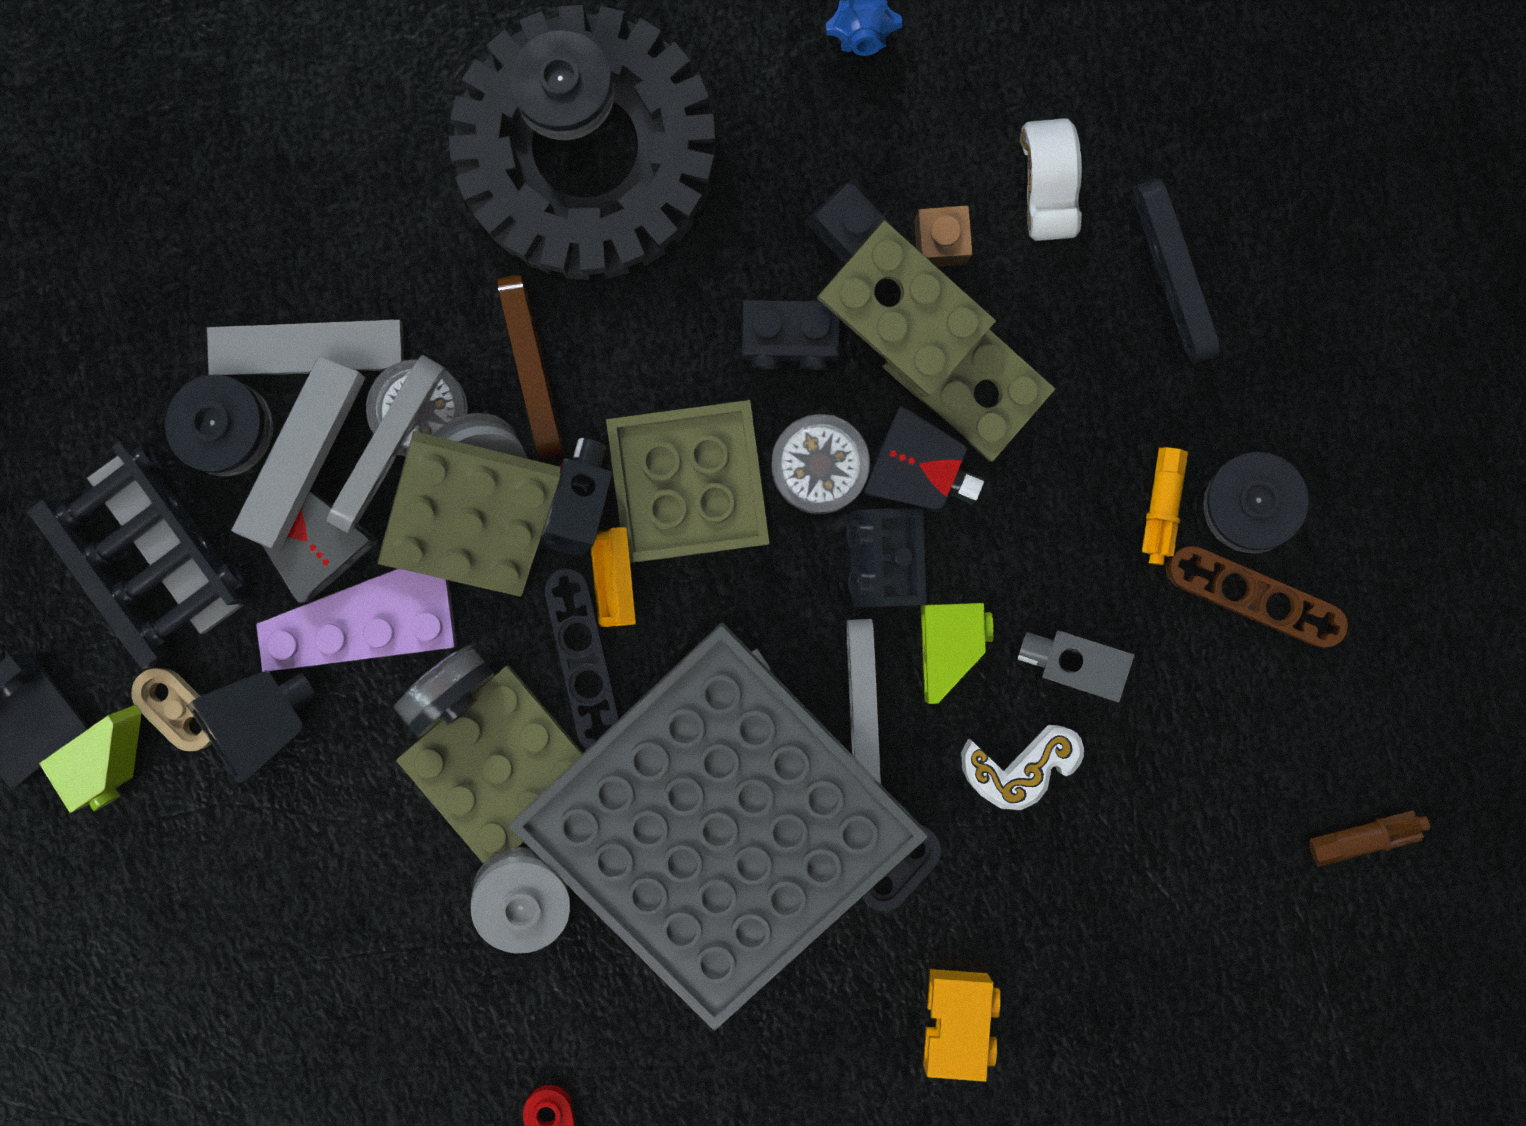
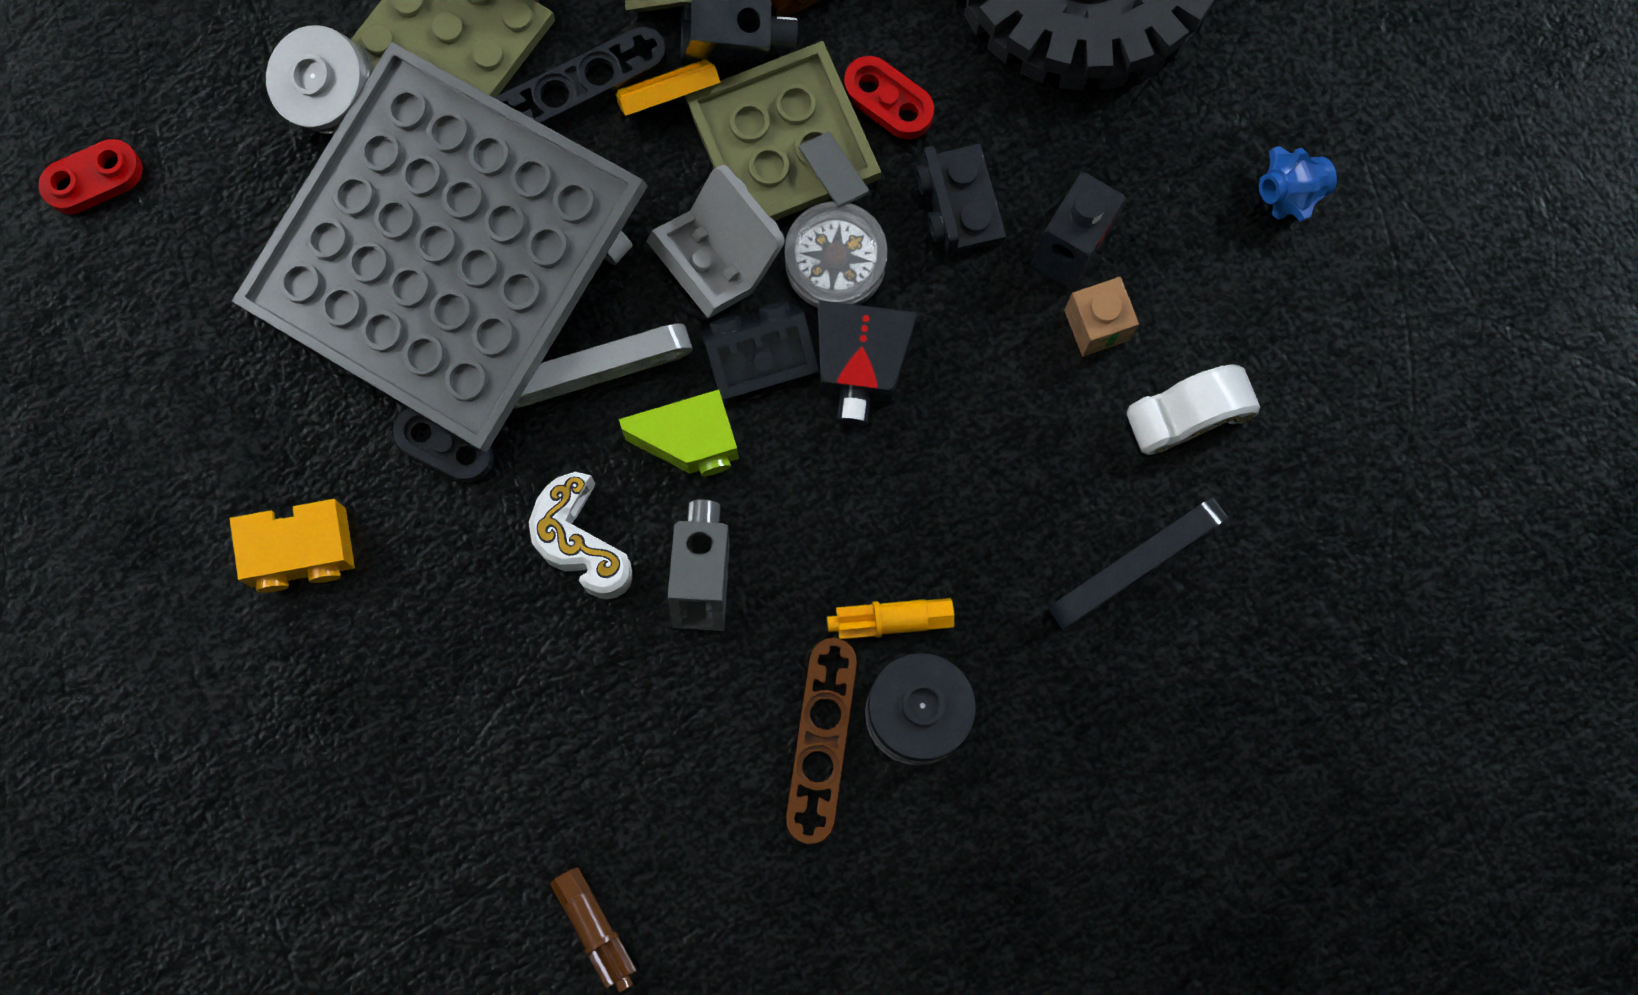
camera: 70 degrees right, 10 degrees down
olive bracket [817,220,1055,462] -> none
none -> light grey bracket [646,165,784,318]
none -> dark grey window [798,131,869,209]
none -> red plate [844,56,934,140]

